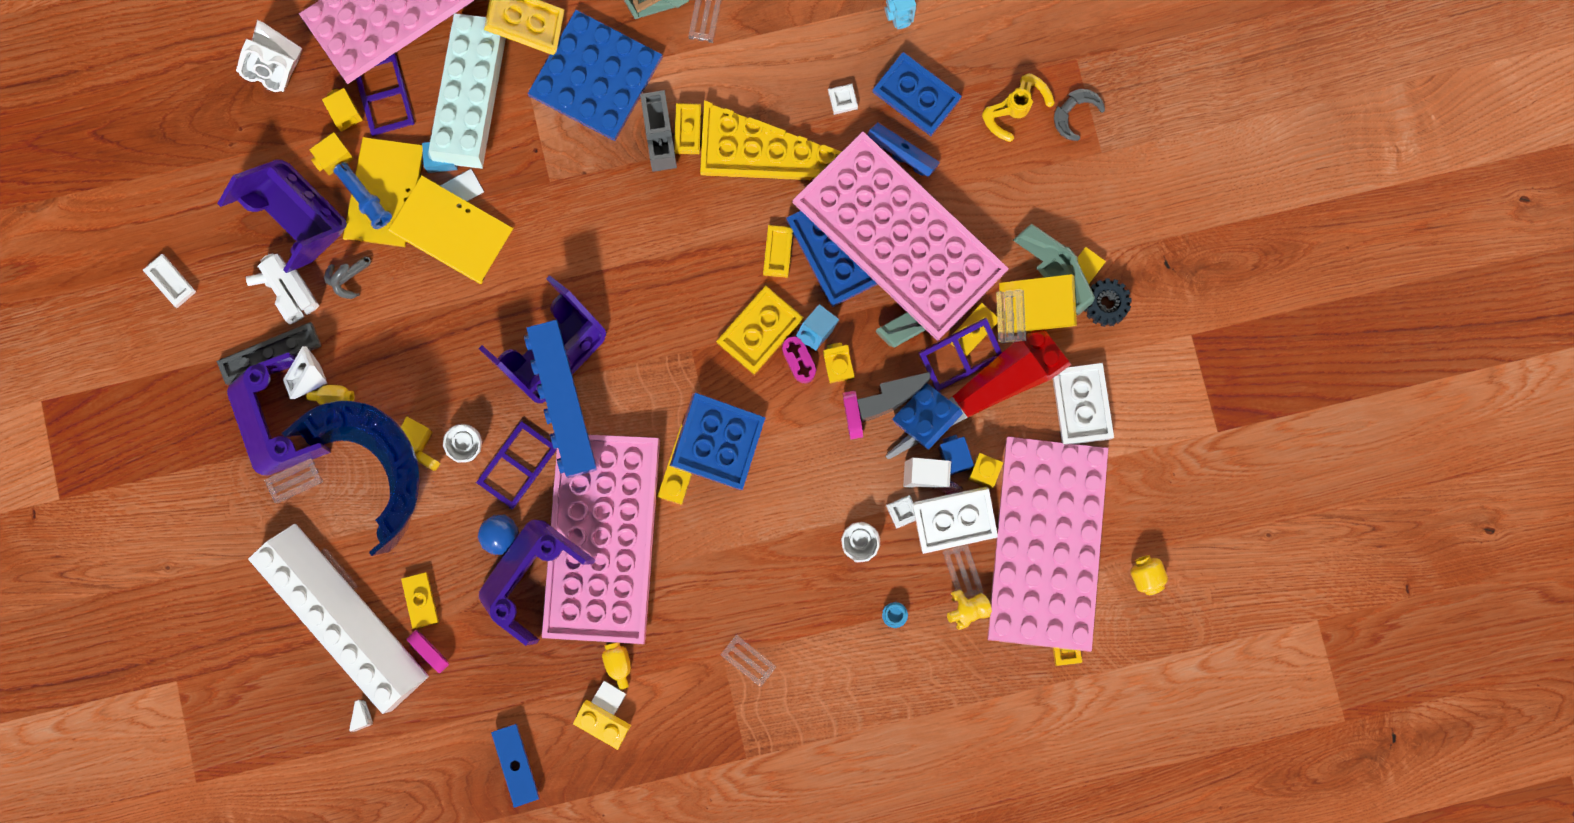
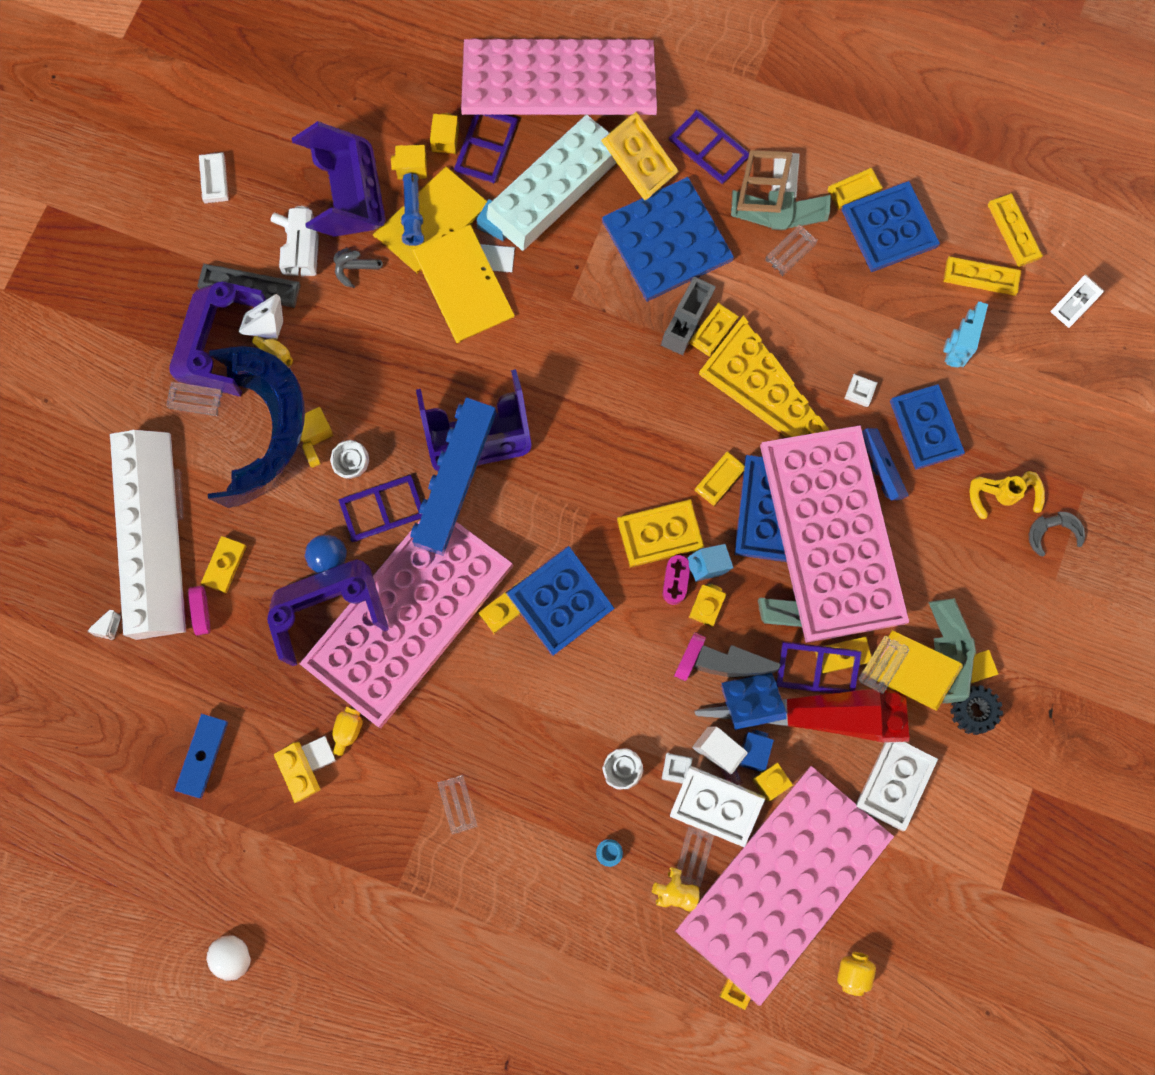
camera: 30 degrees right, 5 degrees down
white piece [236,20,302,92] -> none

